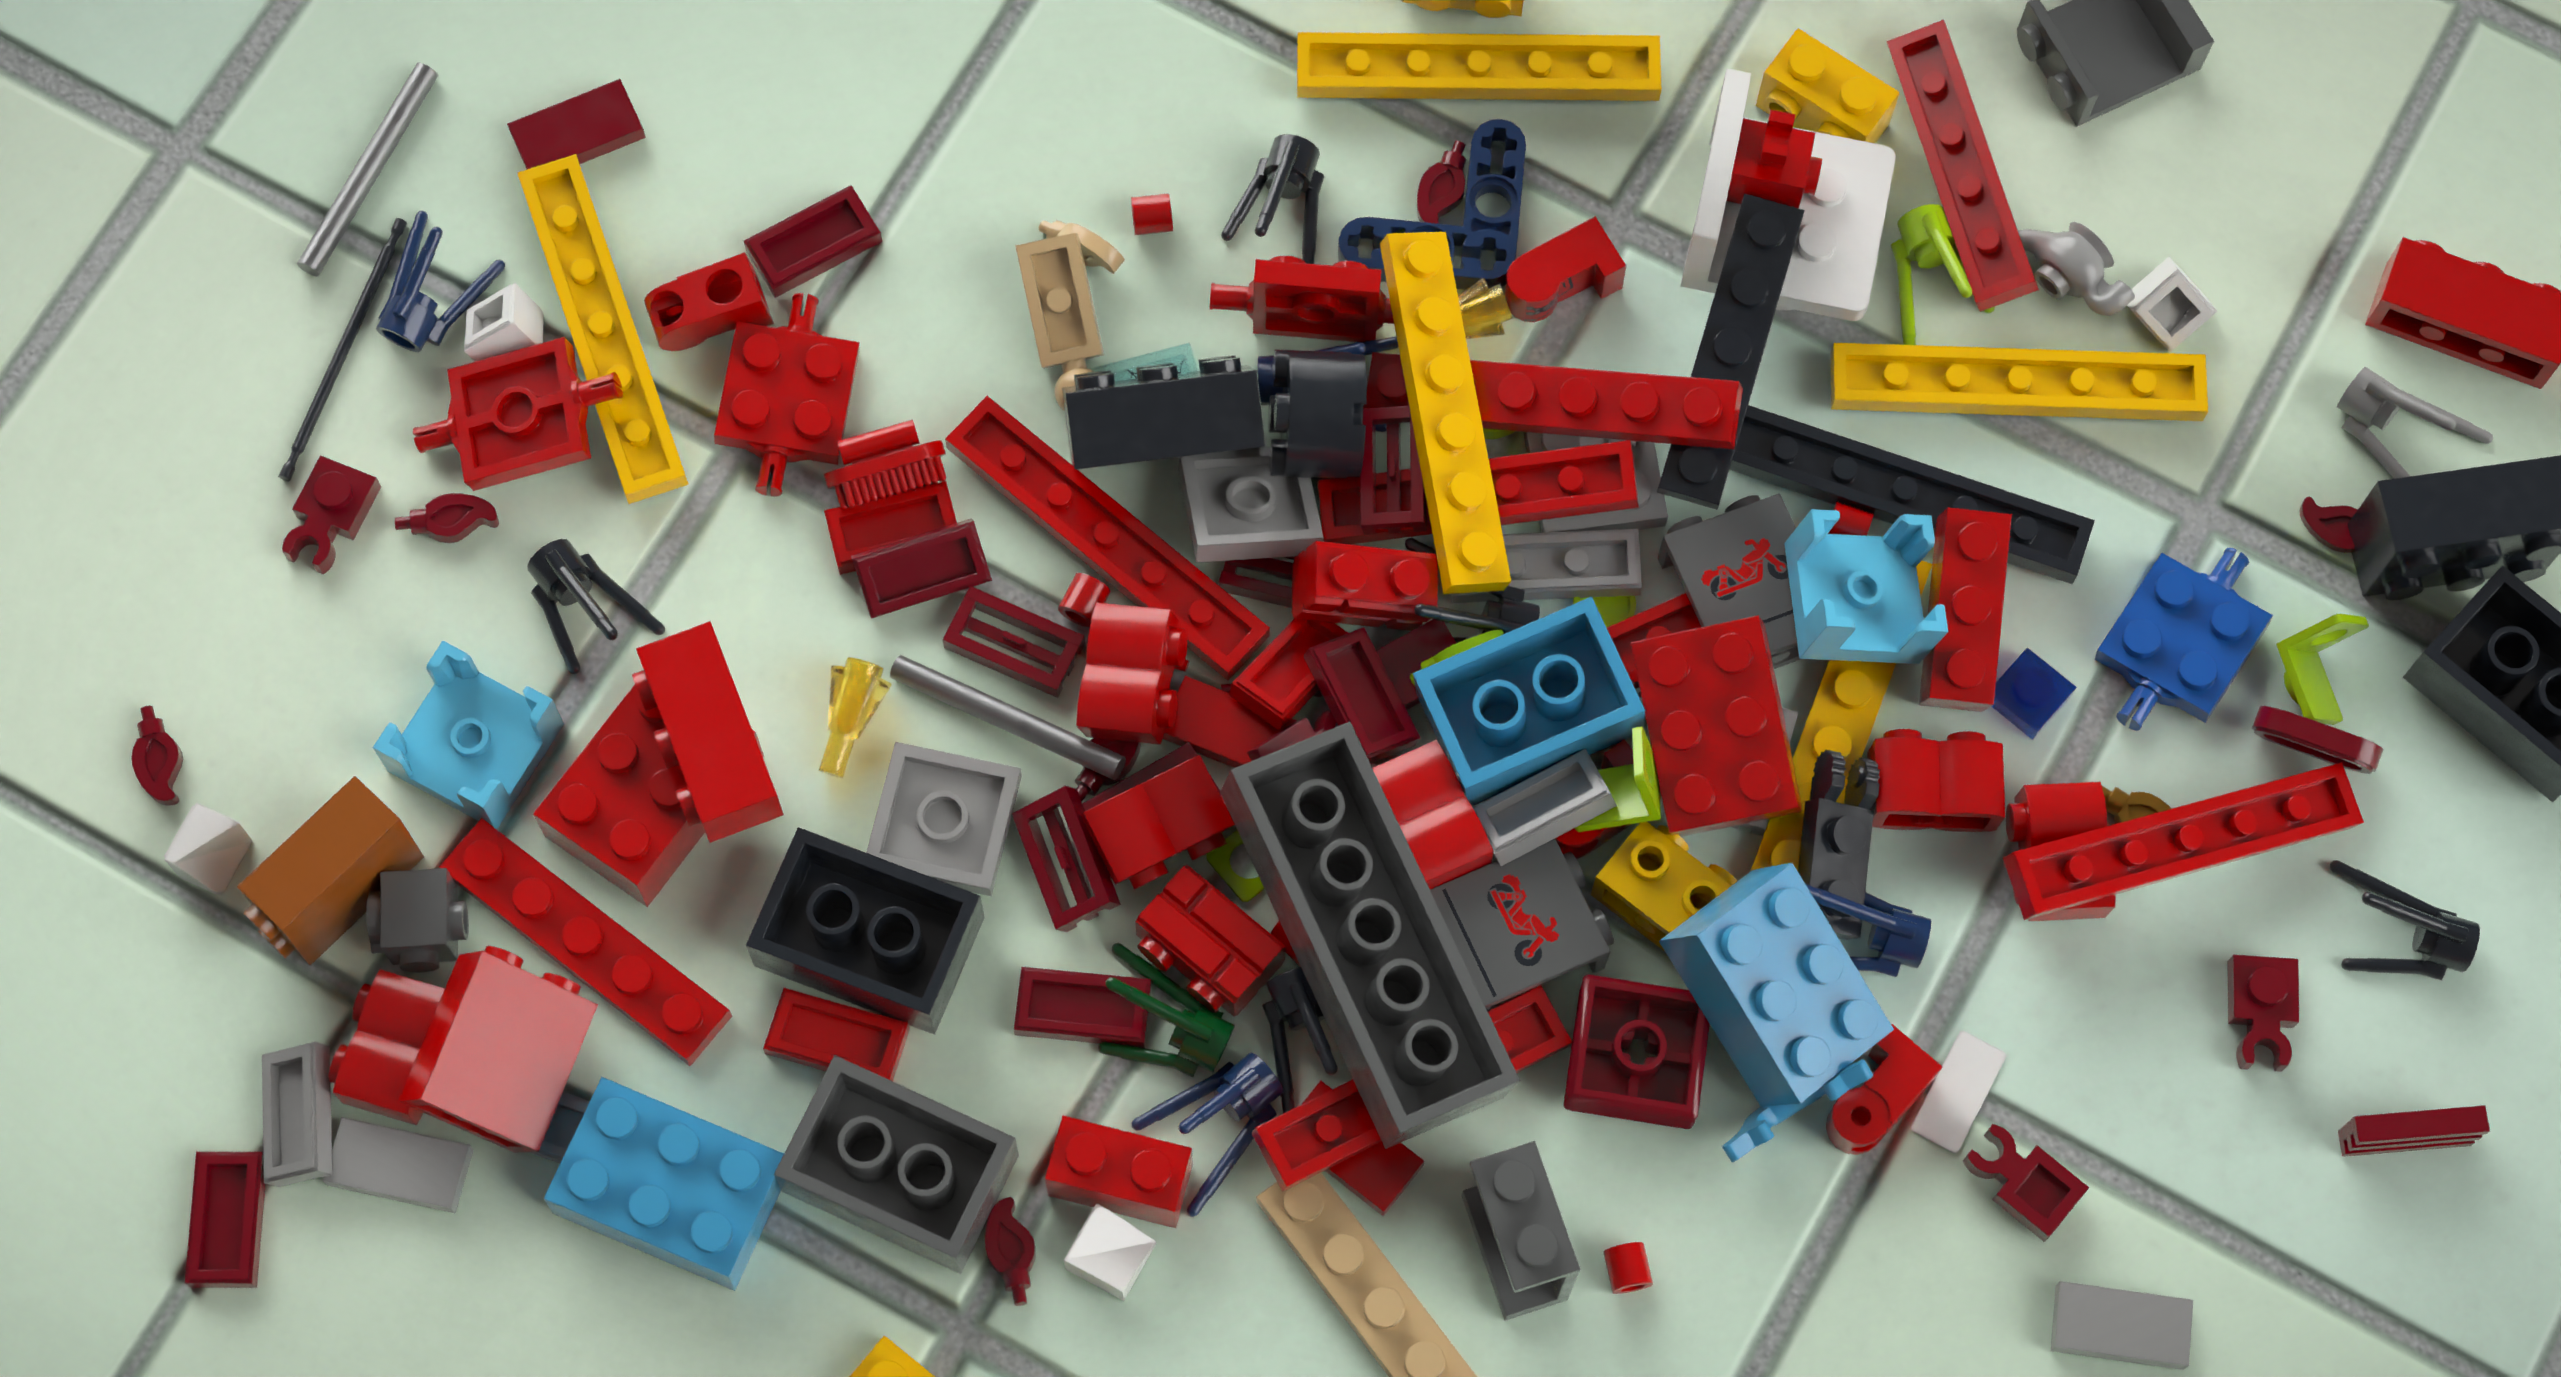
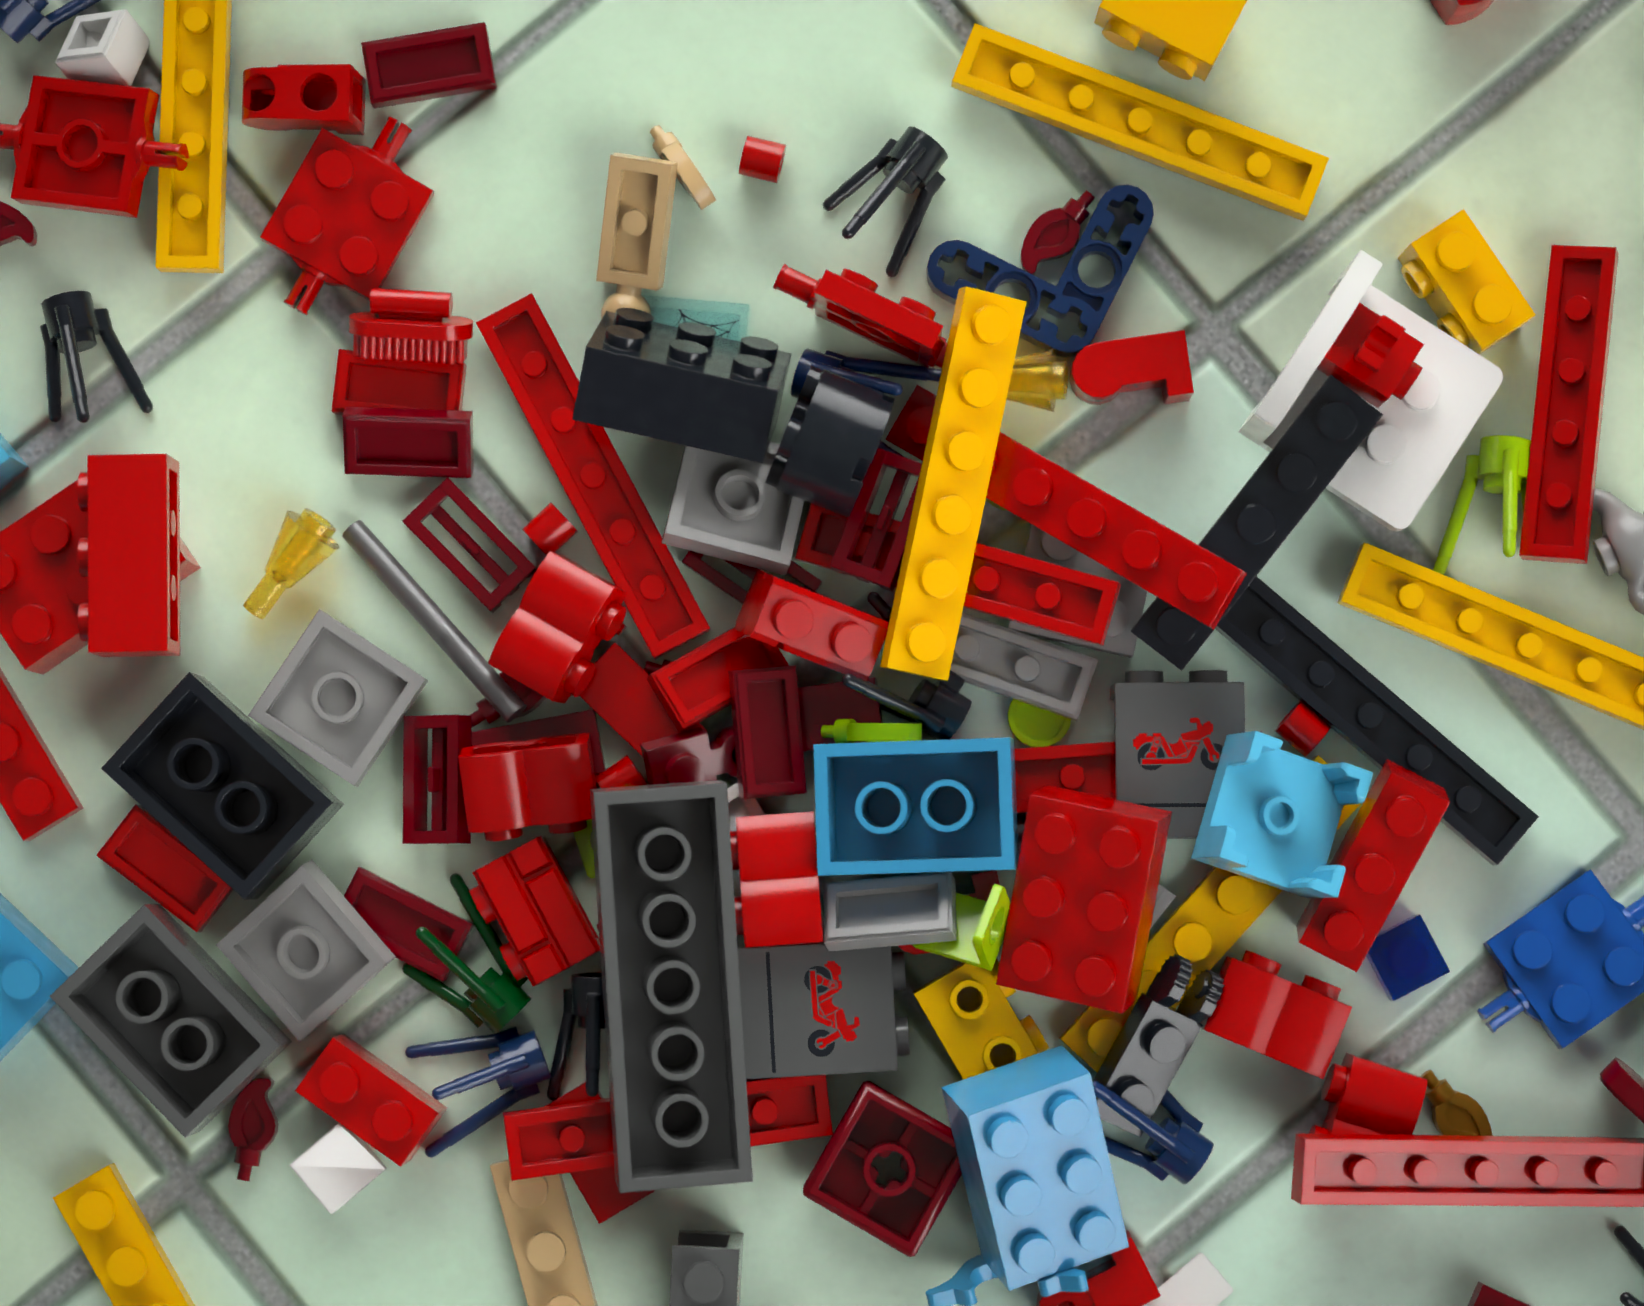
camera: 25 degrees right, 15 degrees up
none -> light grey plate [216,860,396,1042]

